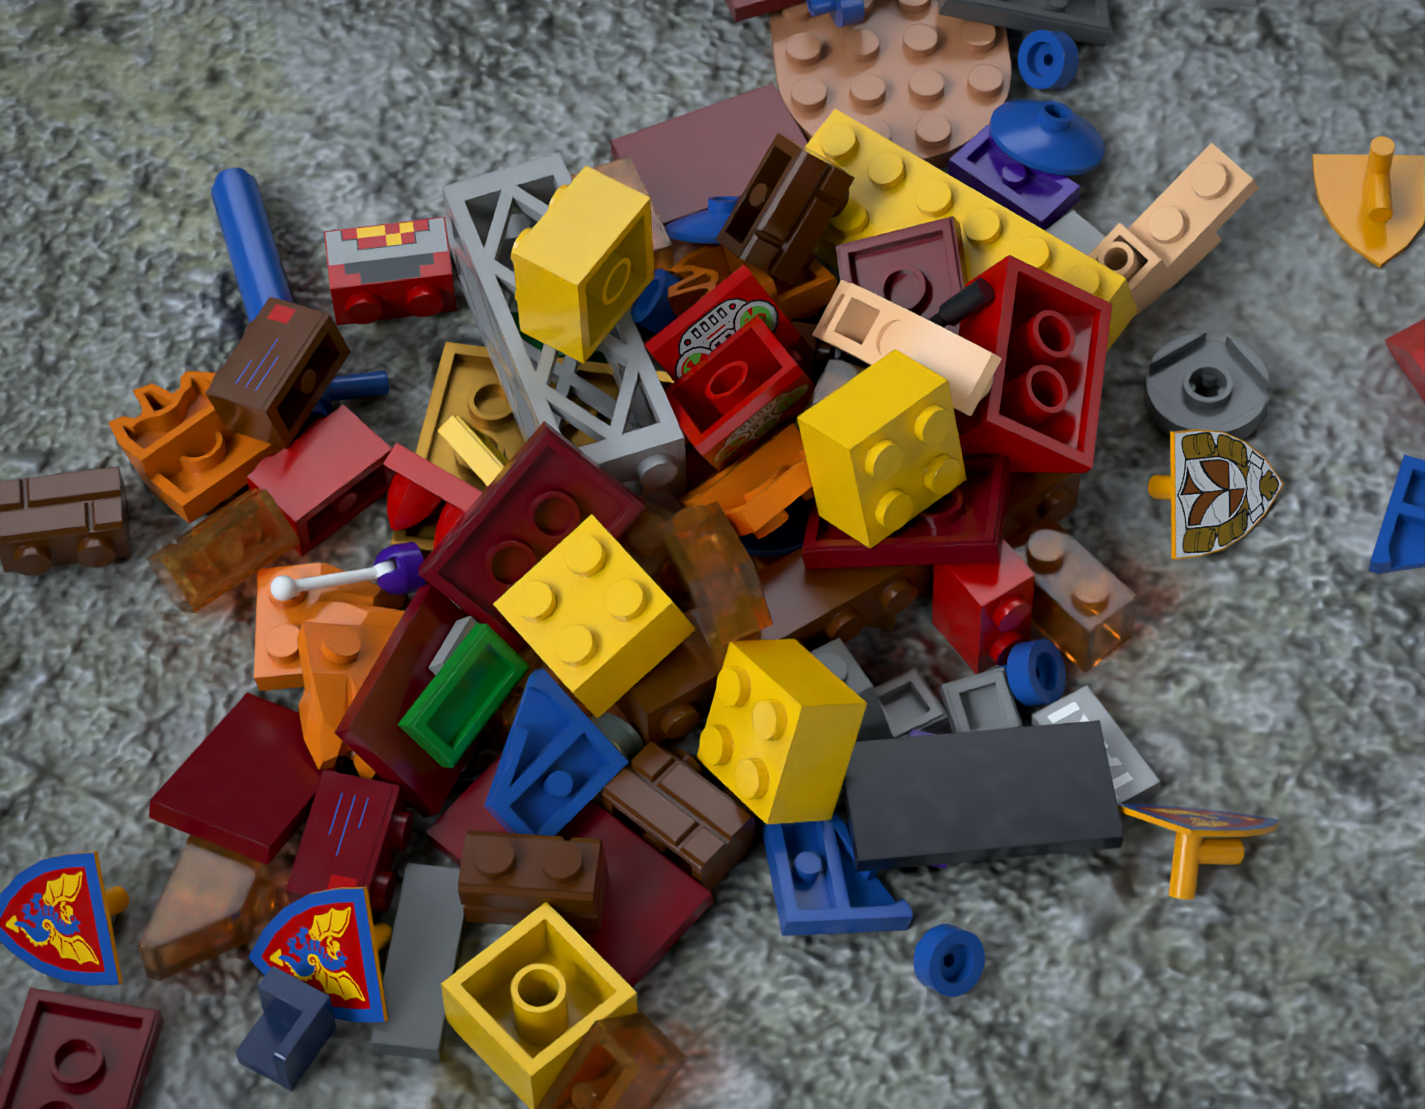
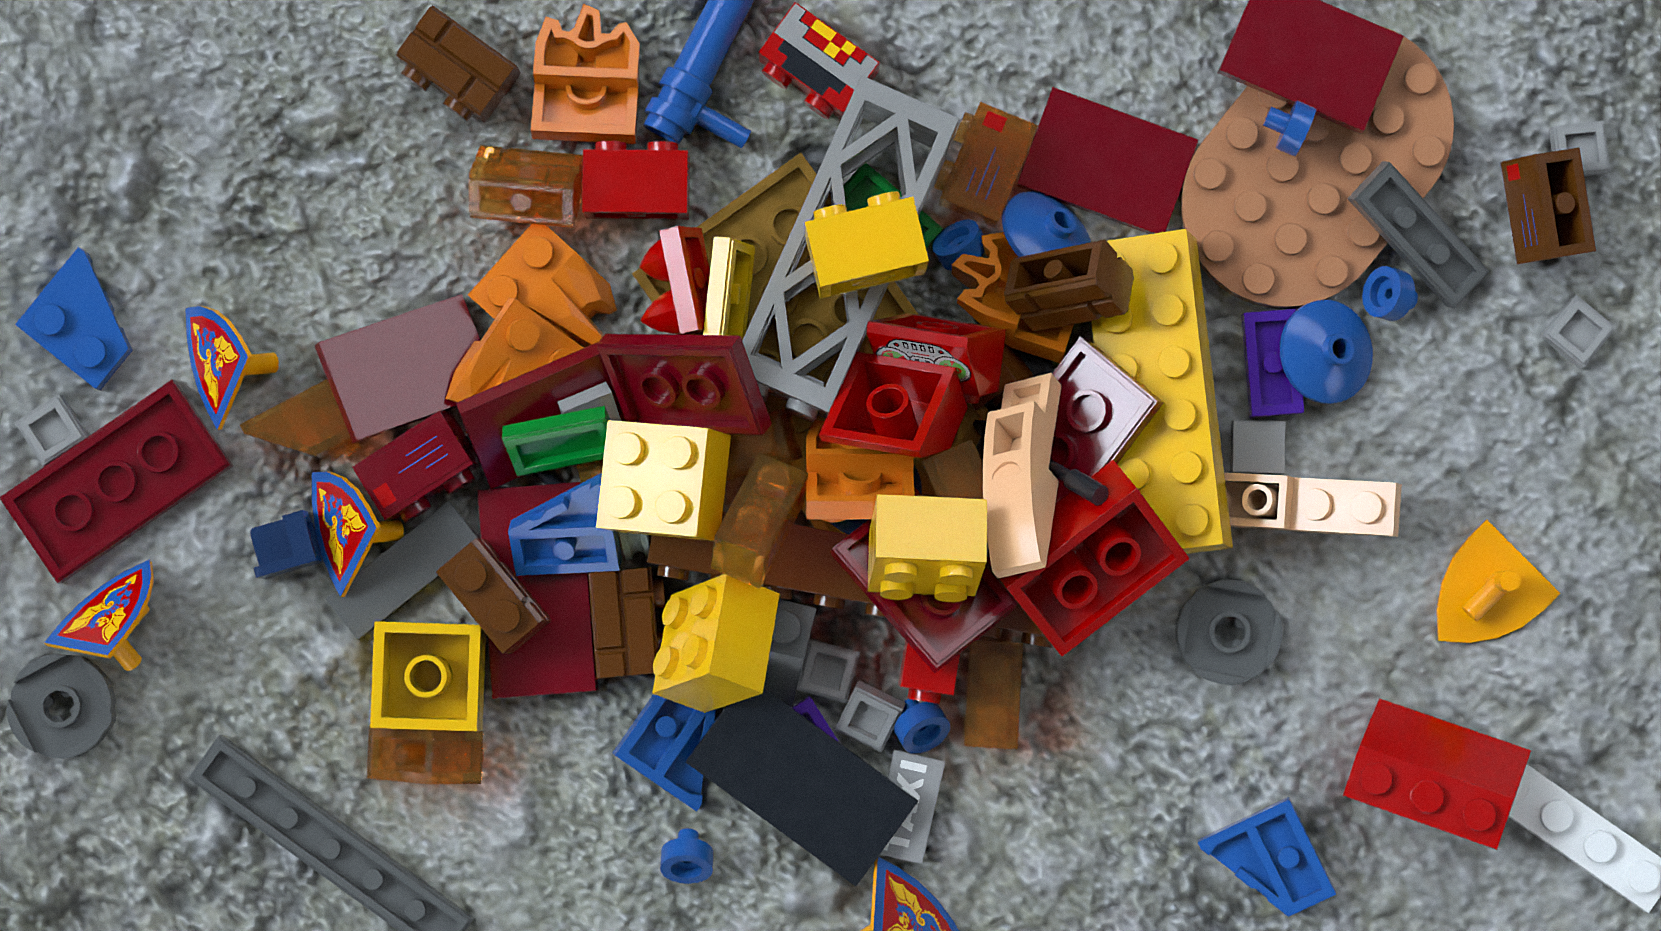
camera: 40 degrees right, 30 degrees up
reddish brown brick [205,297,351,449] -> none
hinge [271,542,425,601] -> none
shield [1148,429,1284,560] -> none

